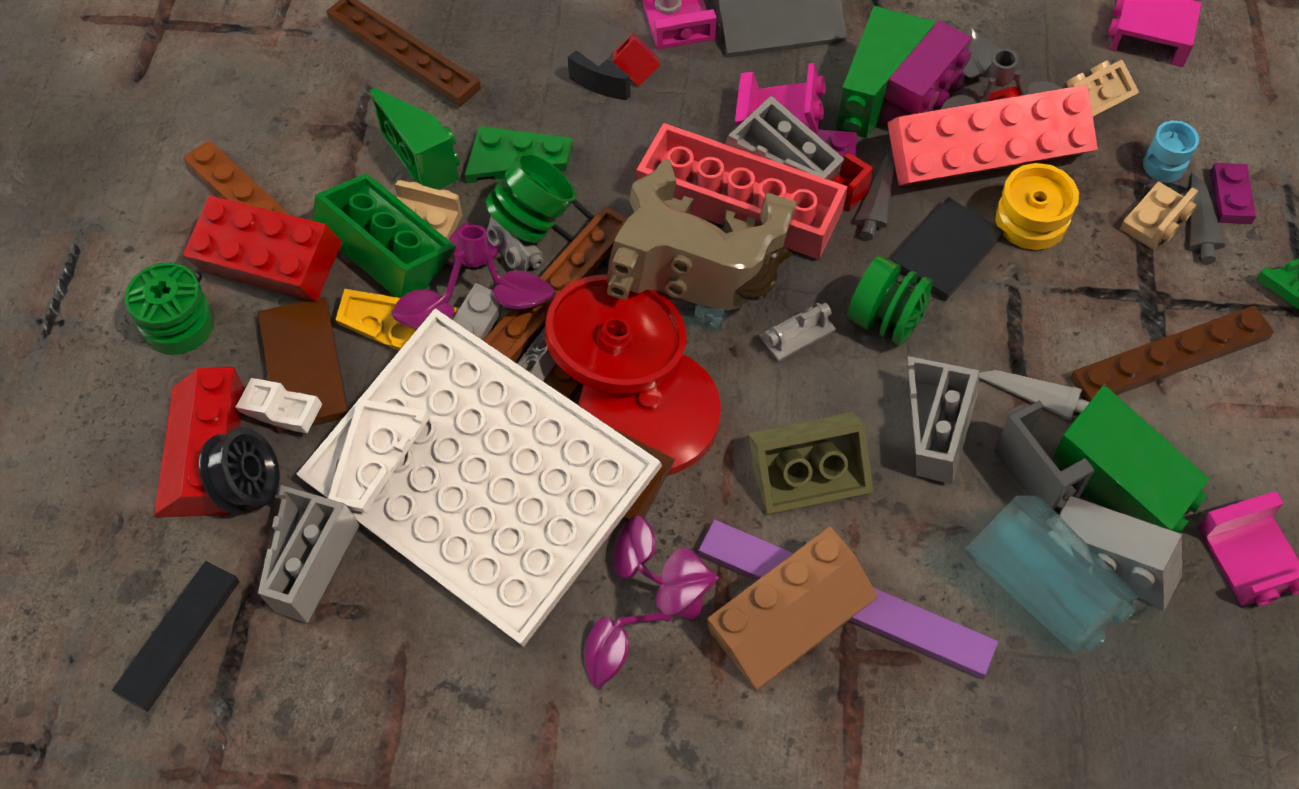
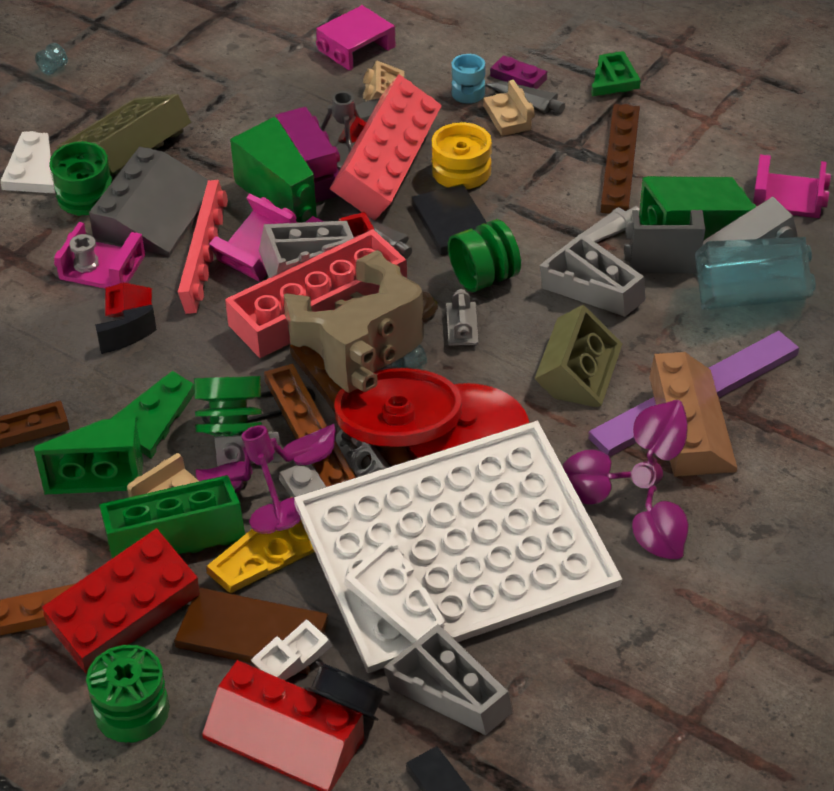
camera: 60 degrees left, 15 degrees down
none -> coral plate [178,180,228,314]

